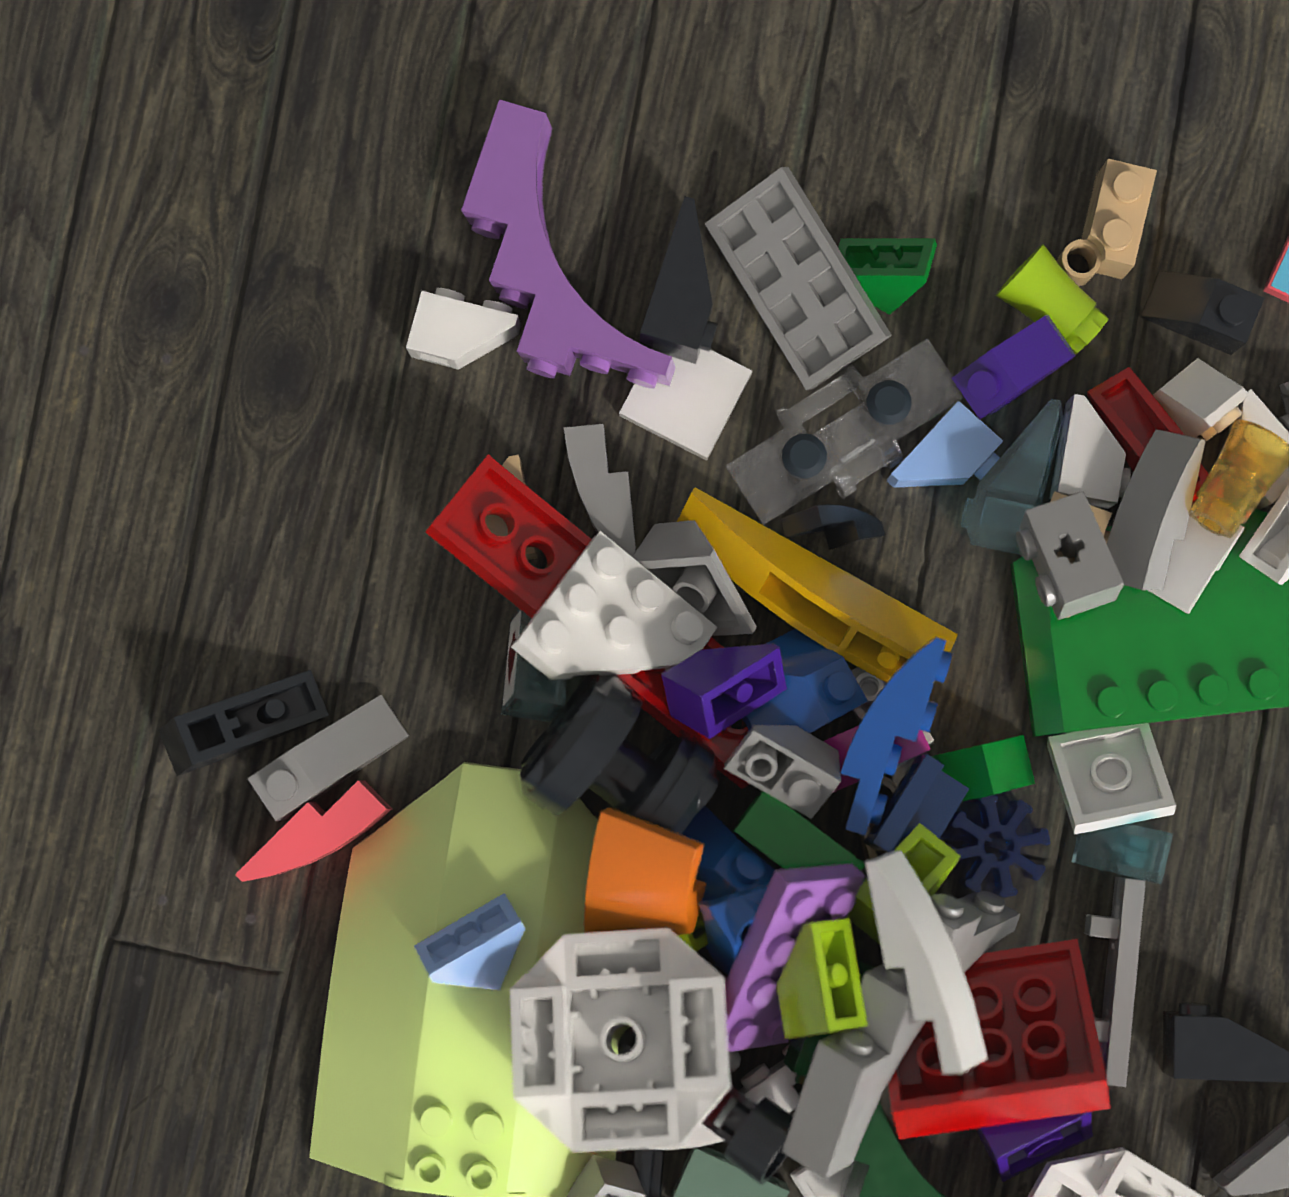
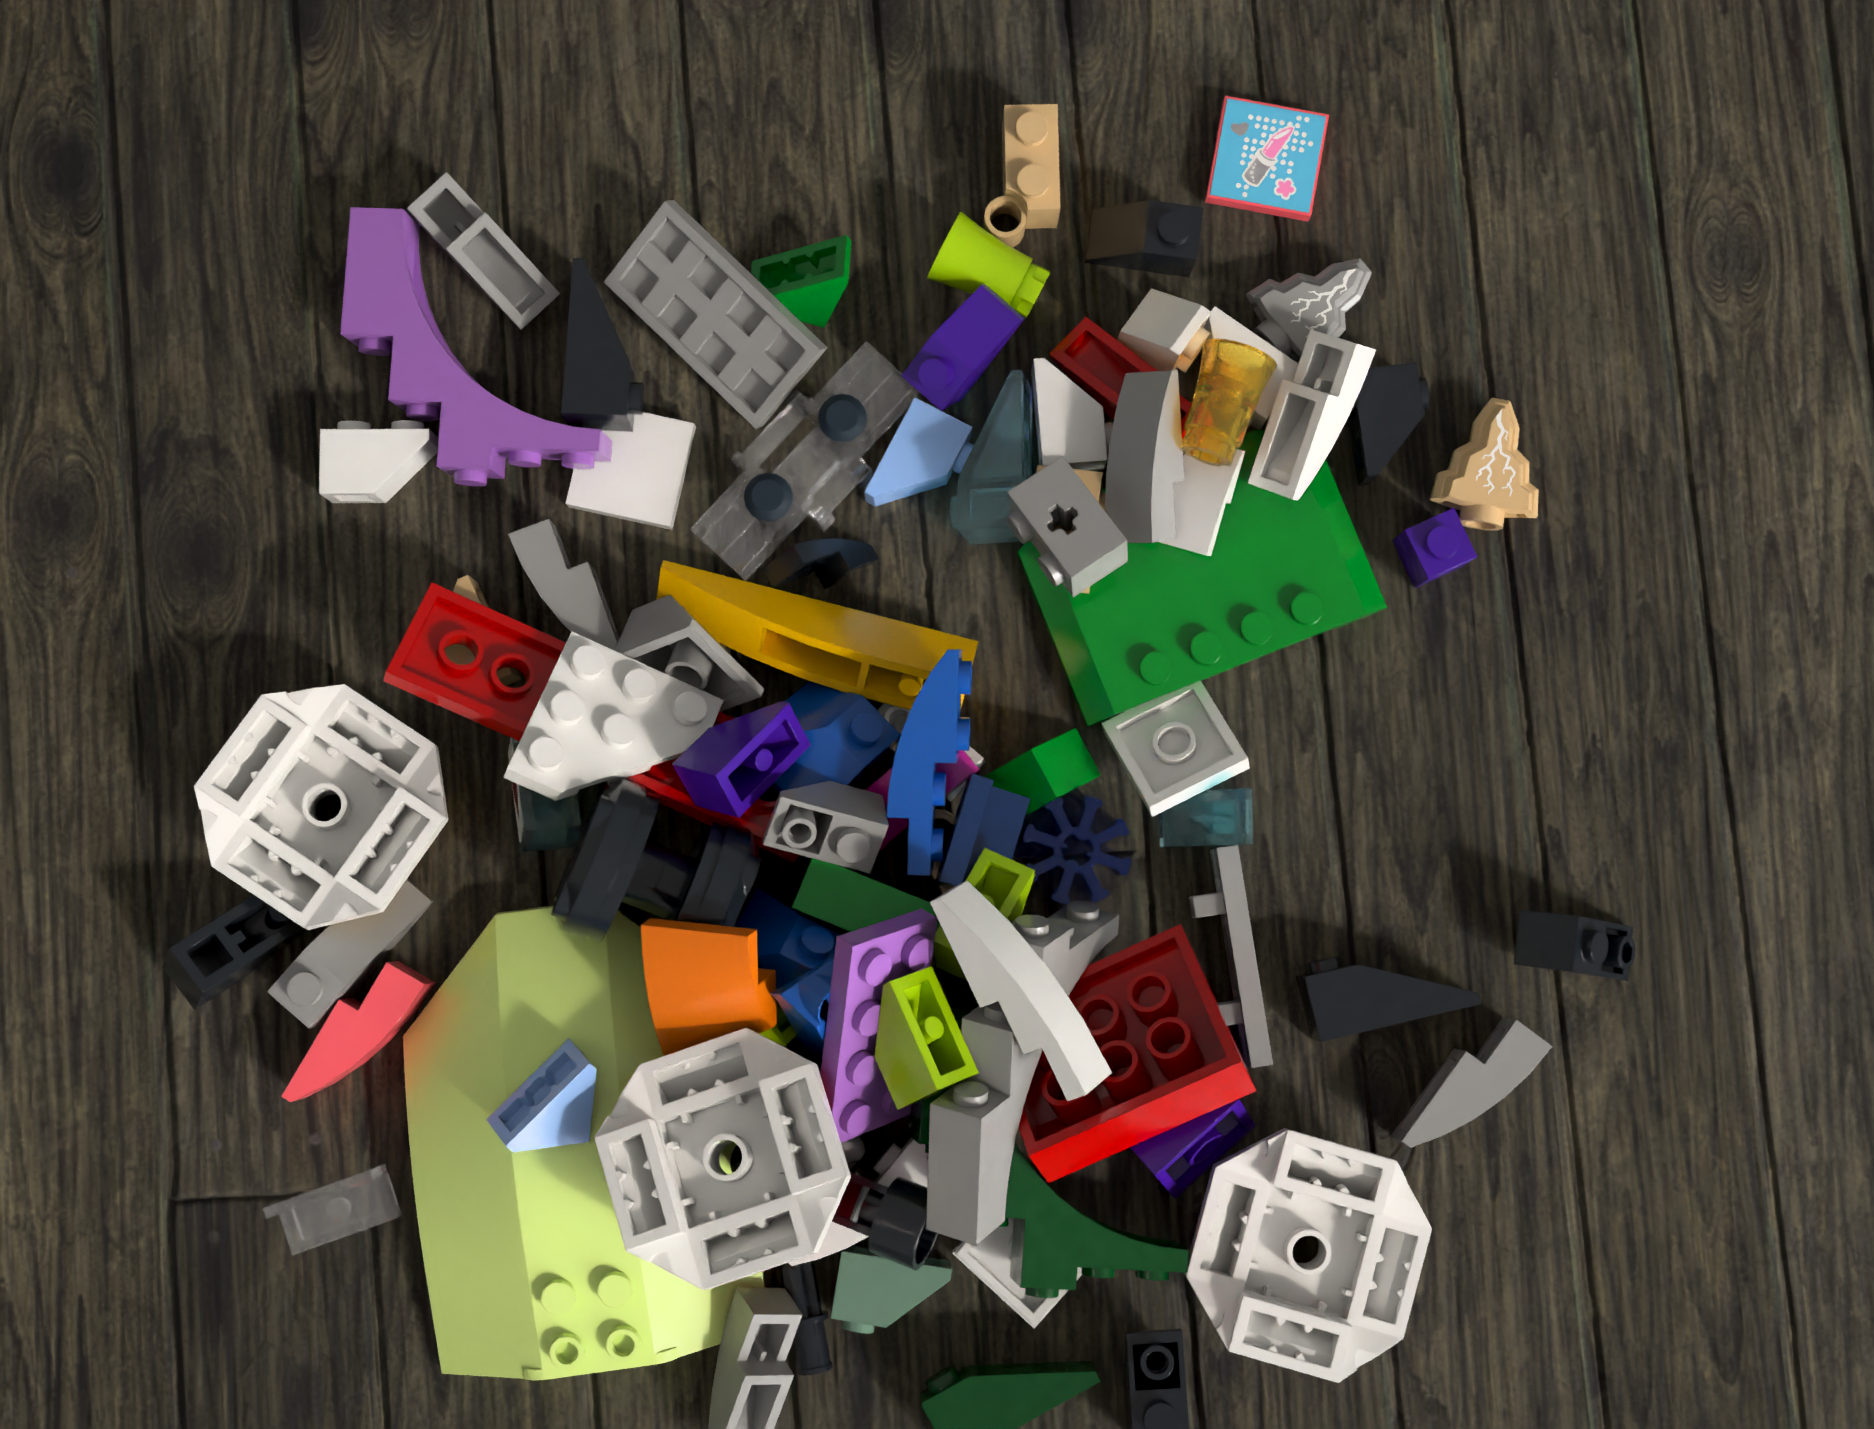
camera: 25 degrees left, 0 degrees up
none -> white piece [194,684,448,930]
none -> clear panel [263,1163,402,1256]
none -> light grey slope [406,172,560,330]

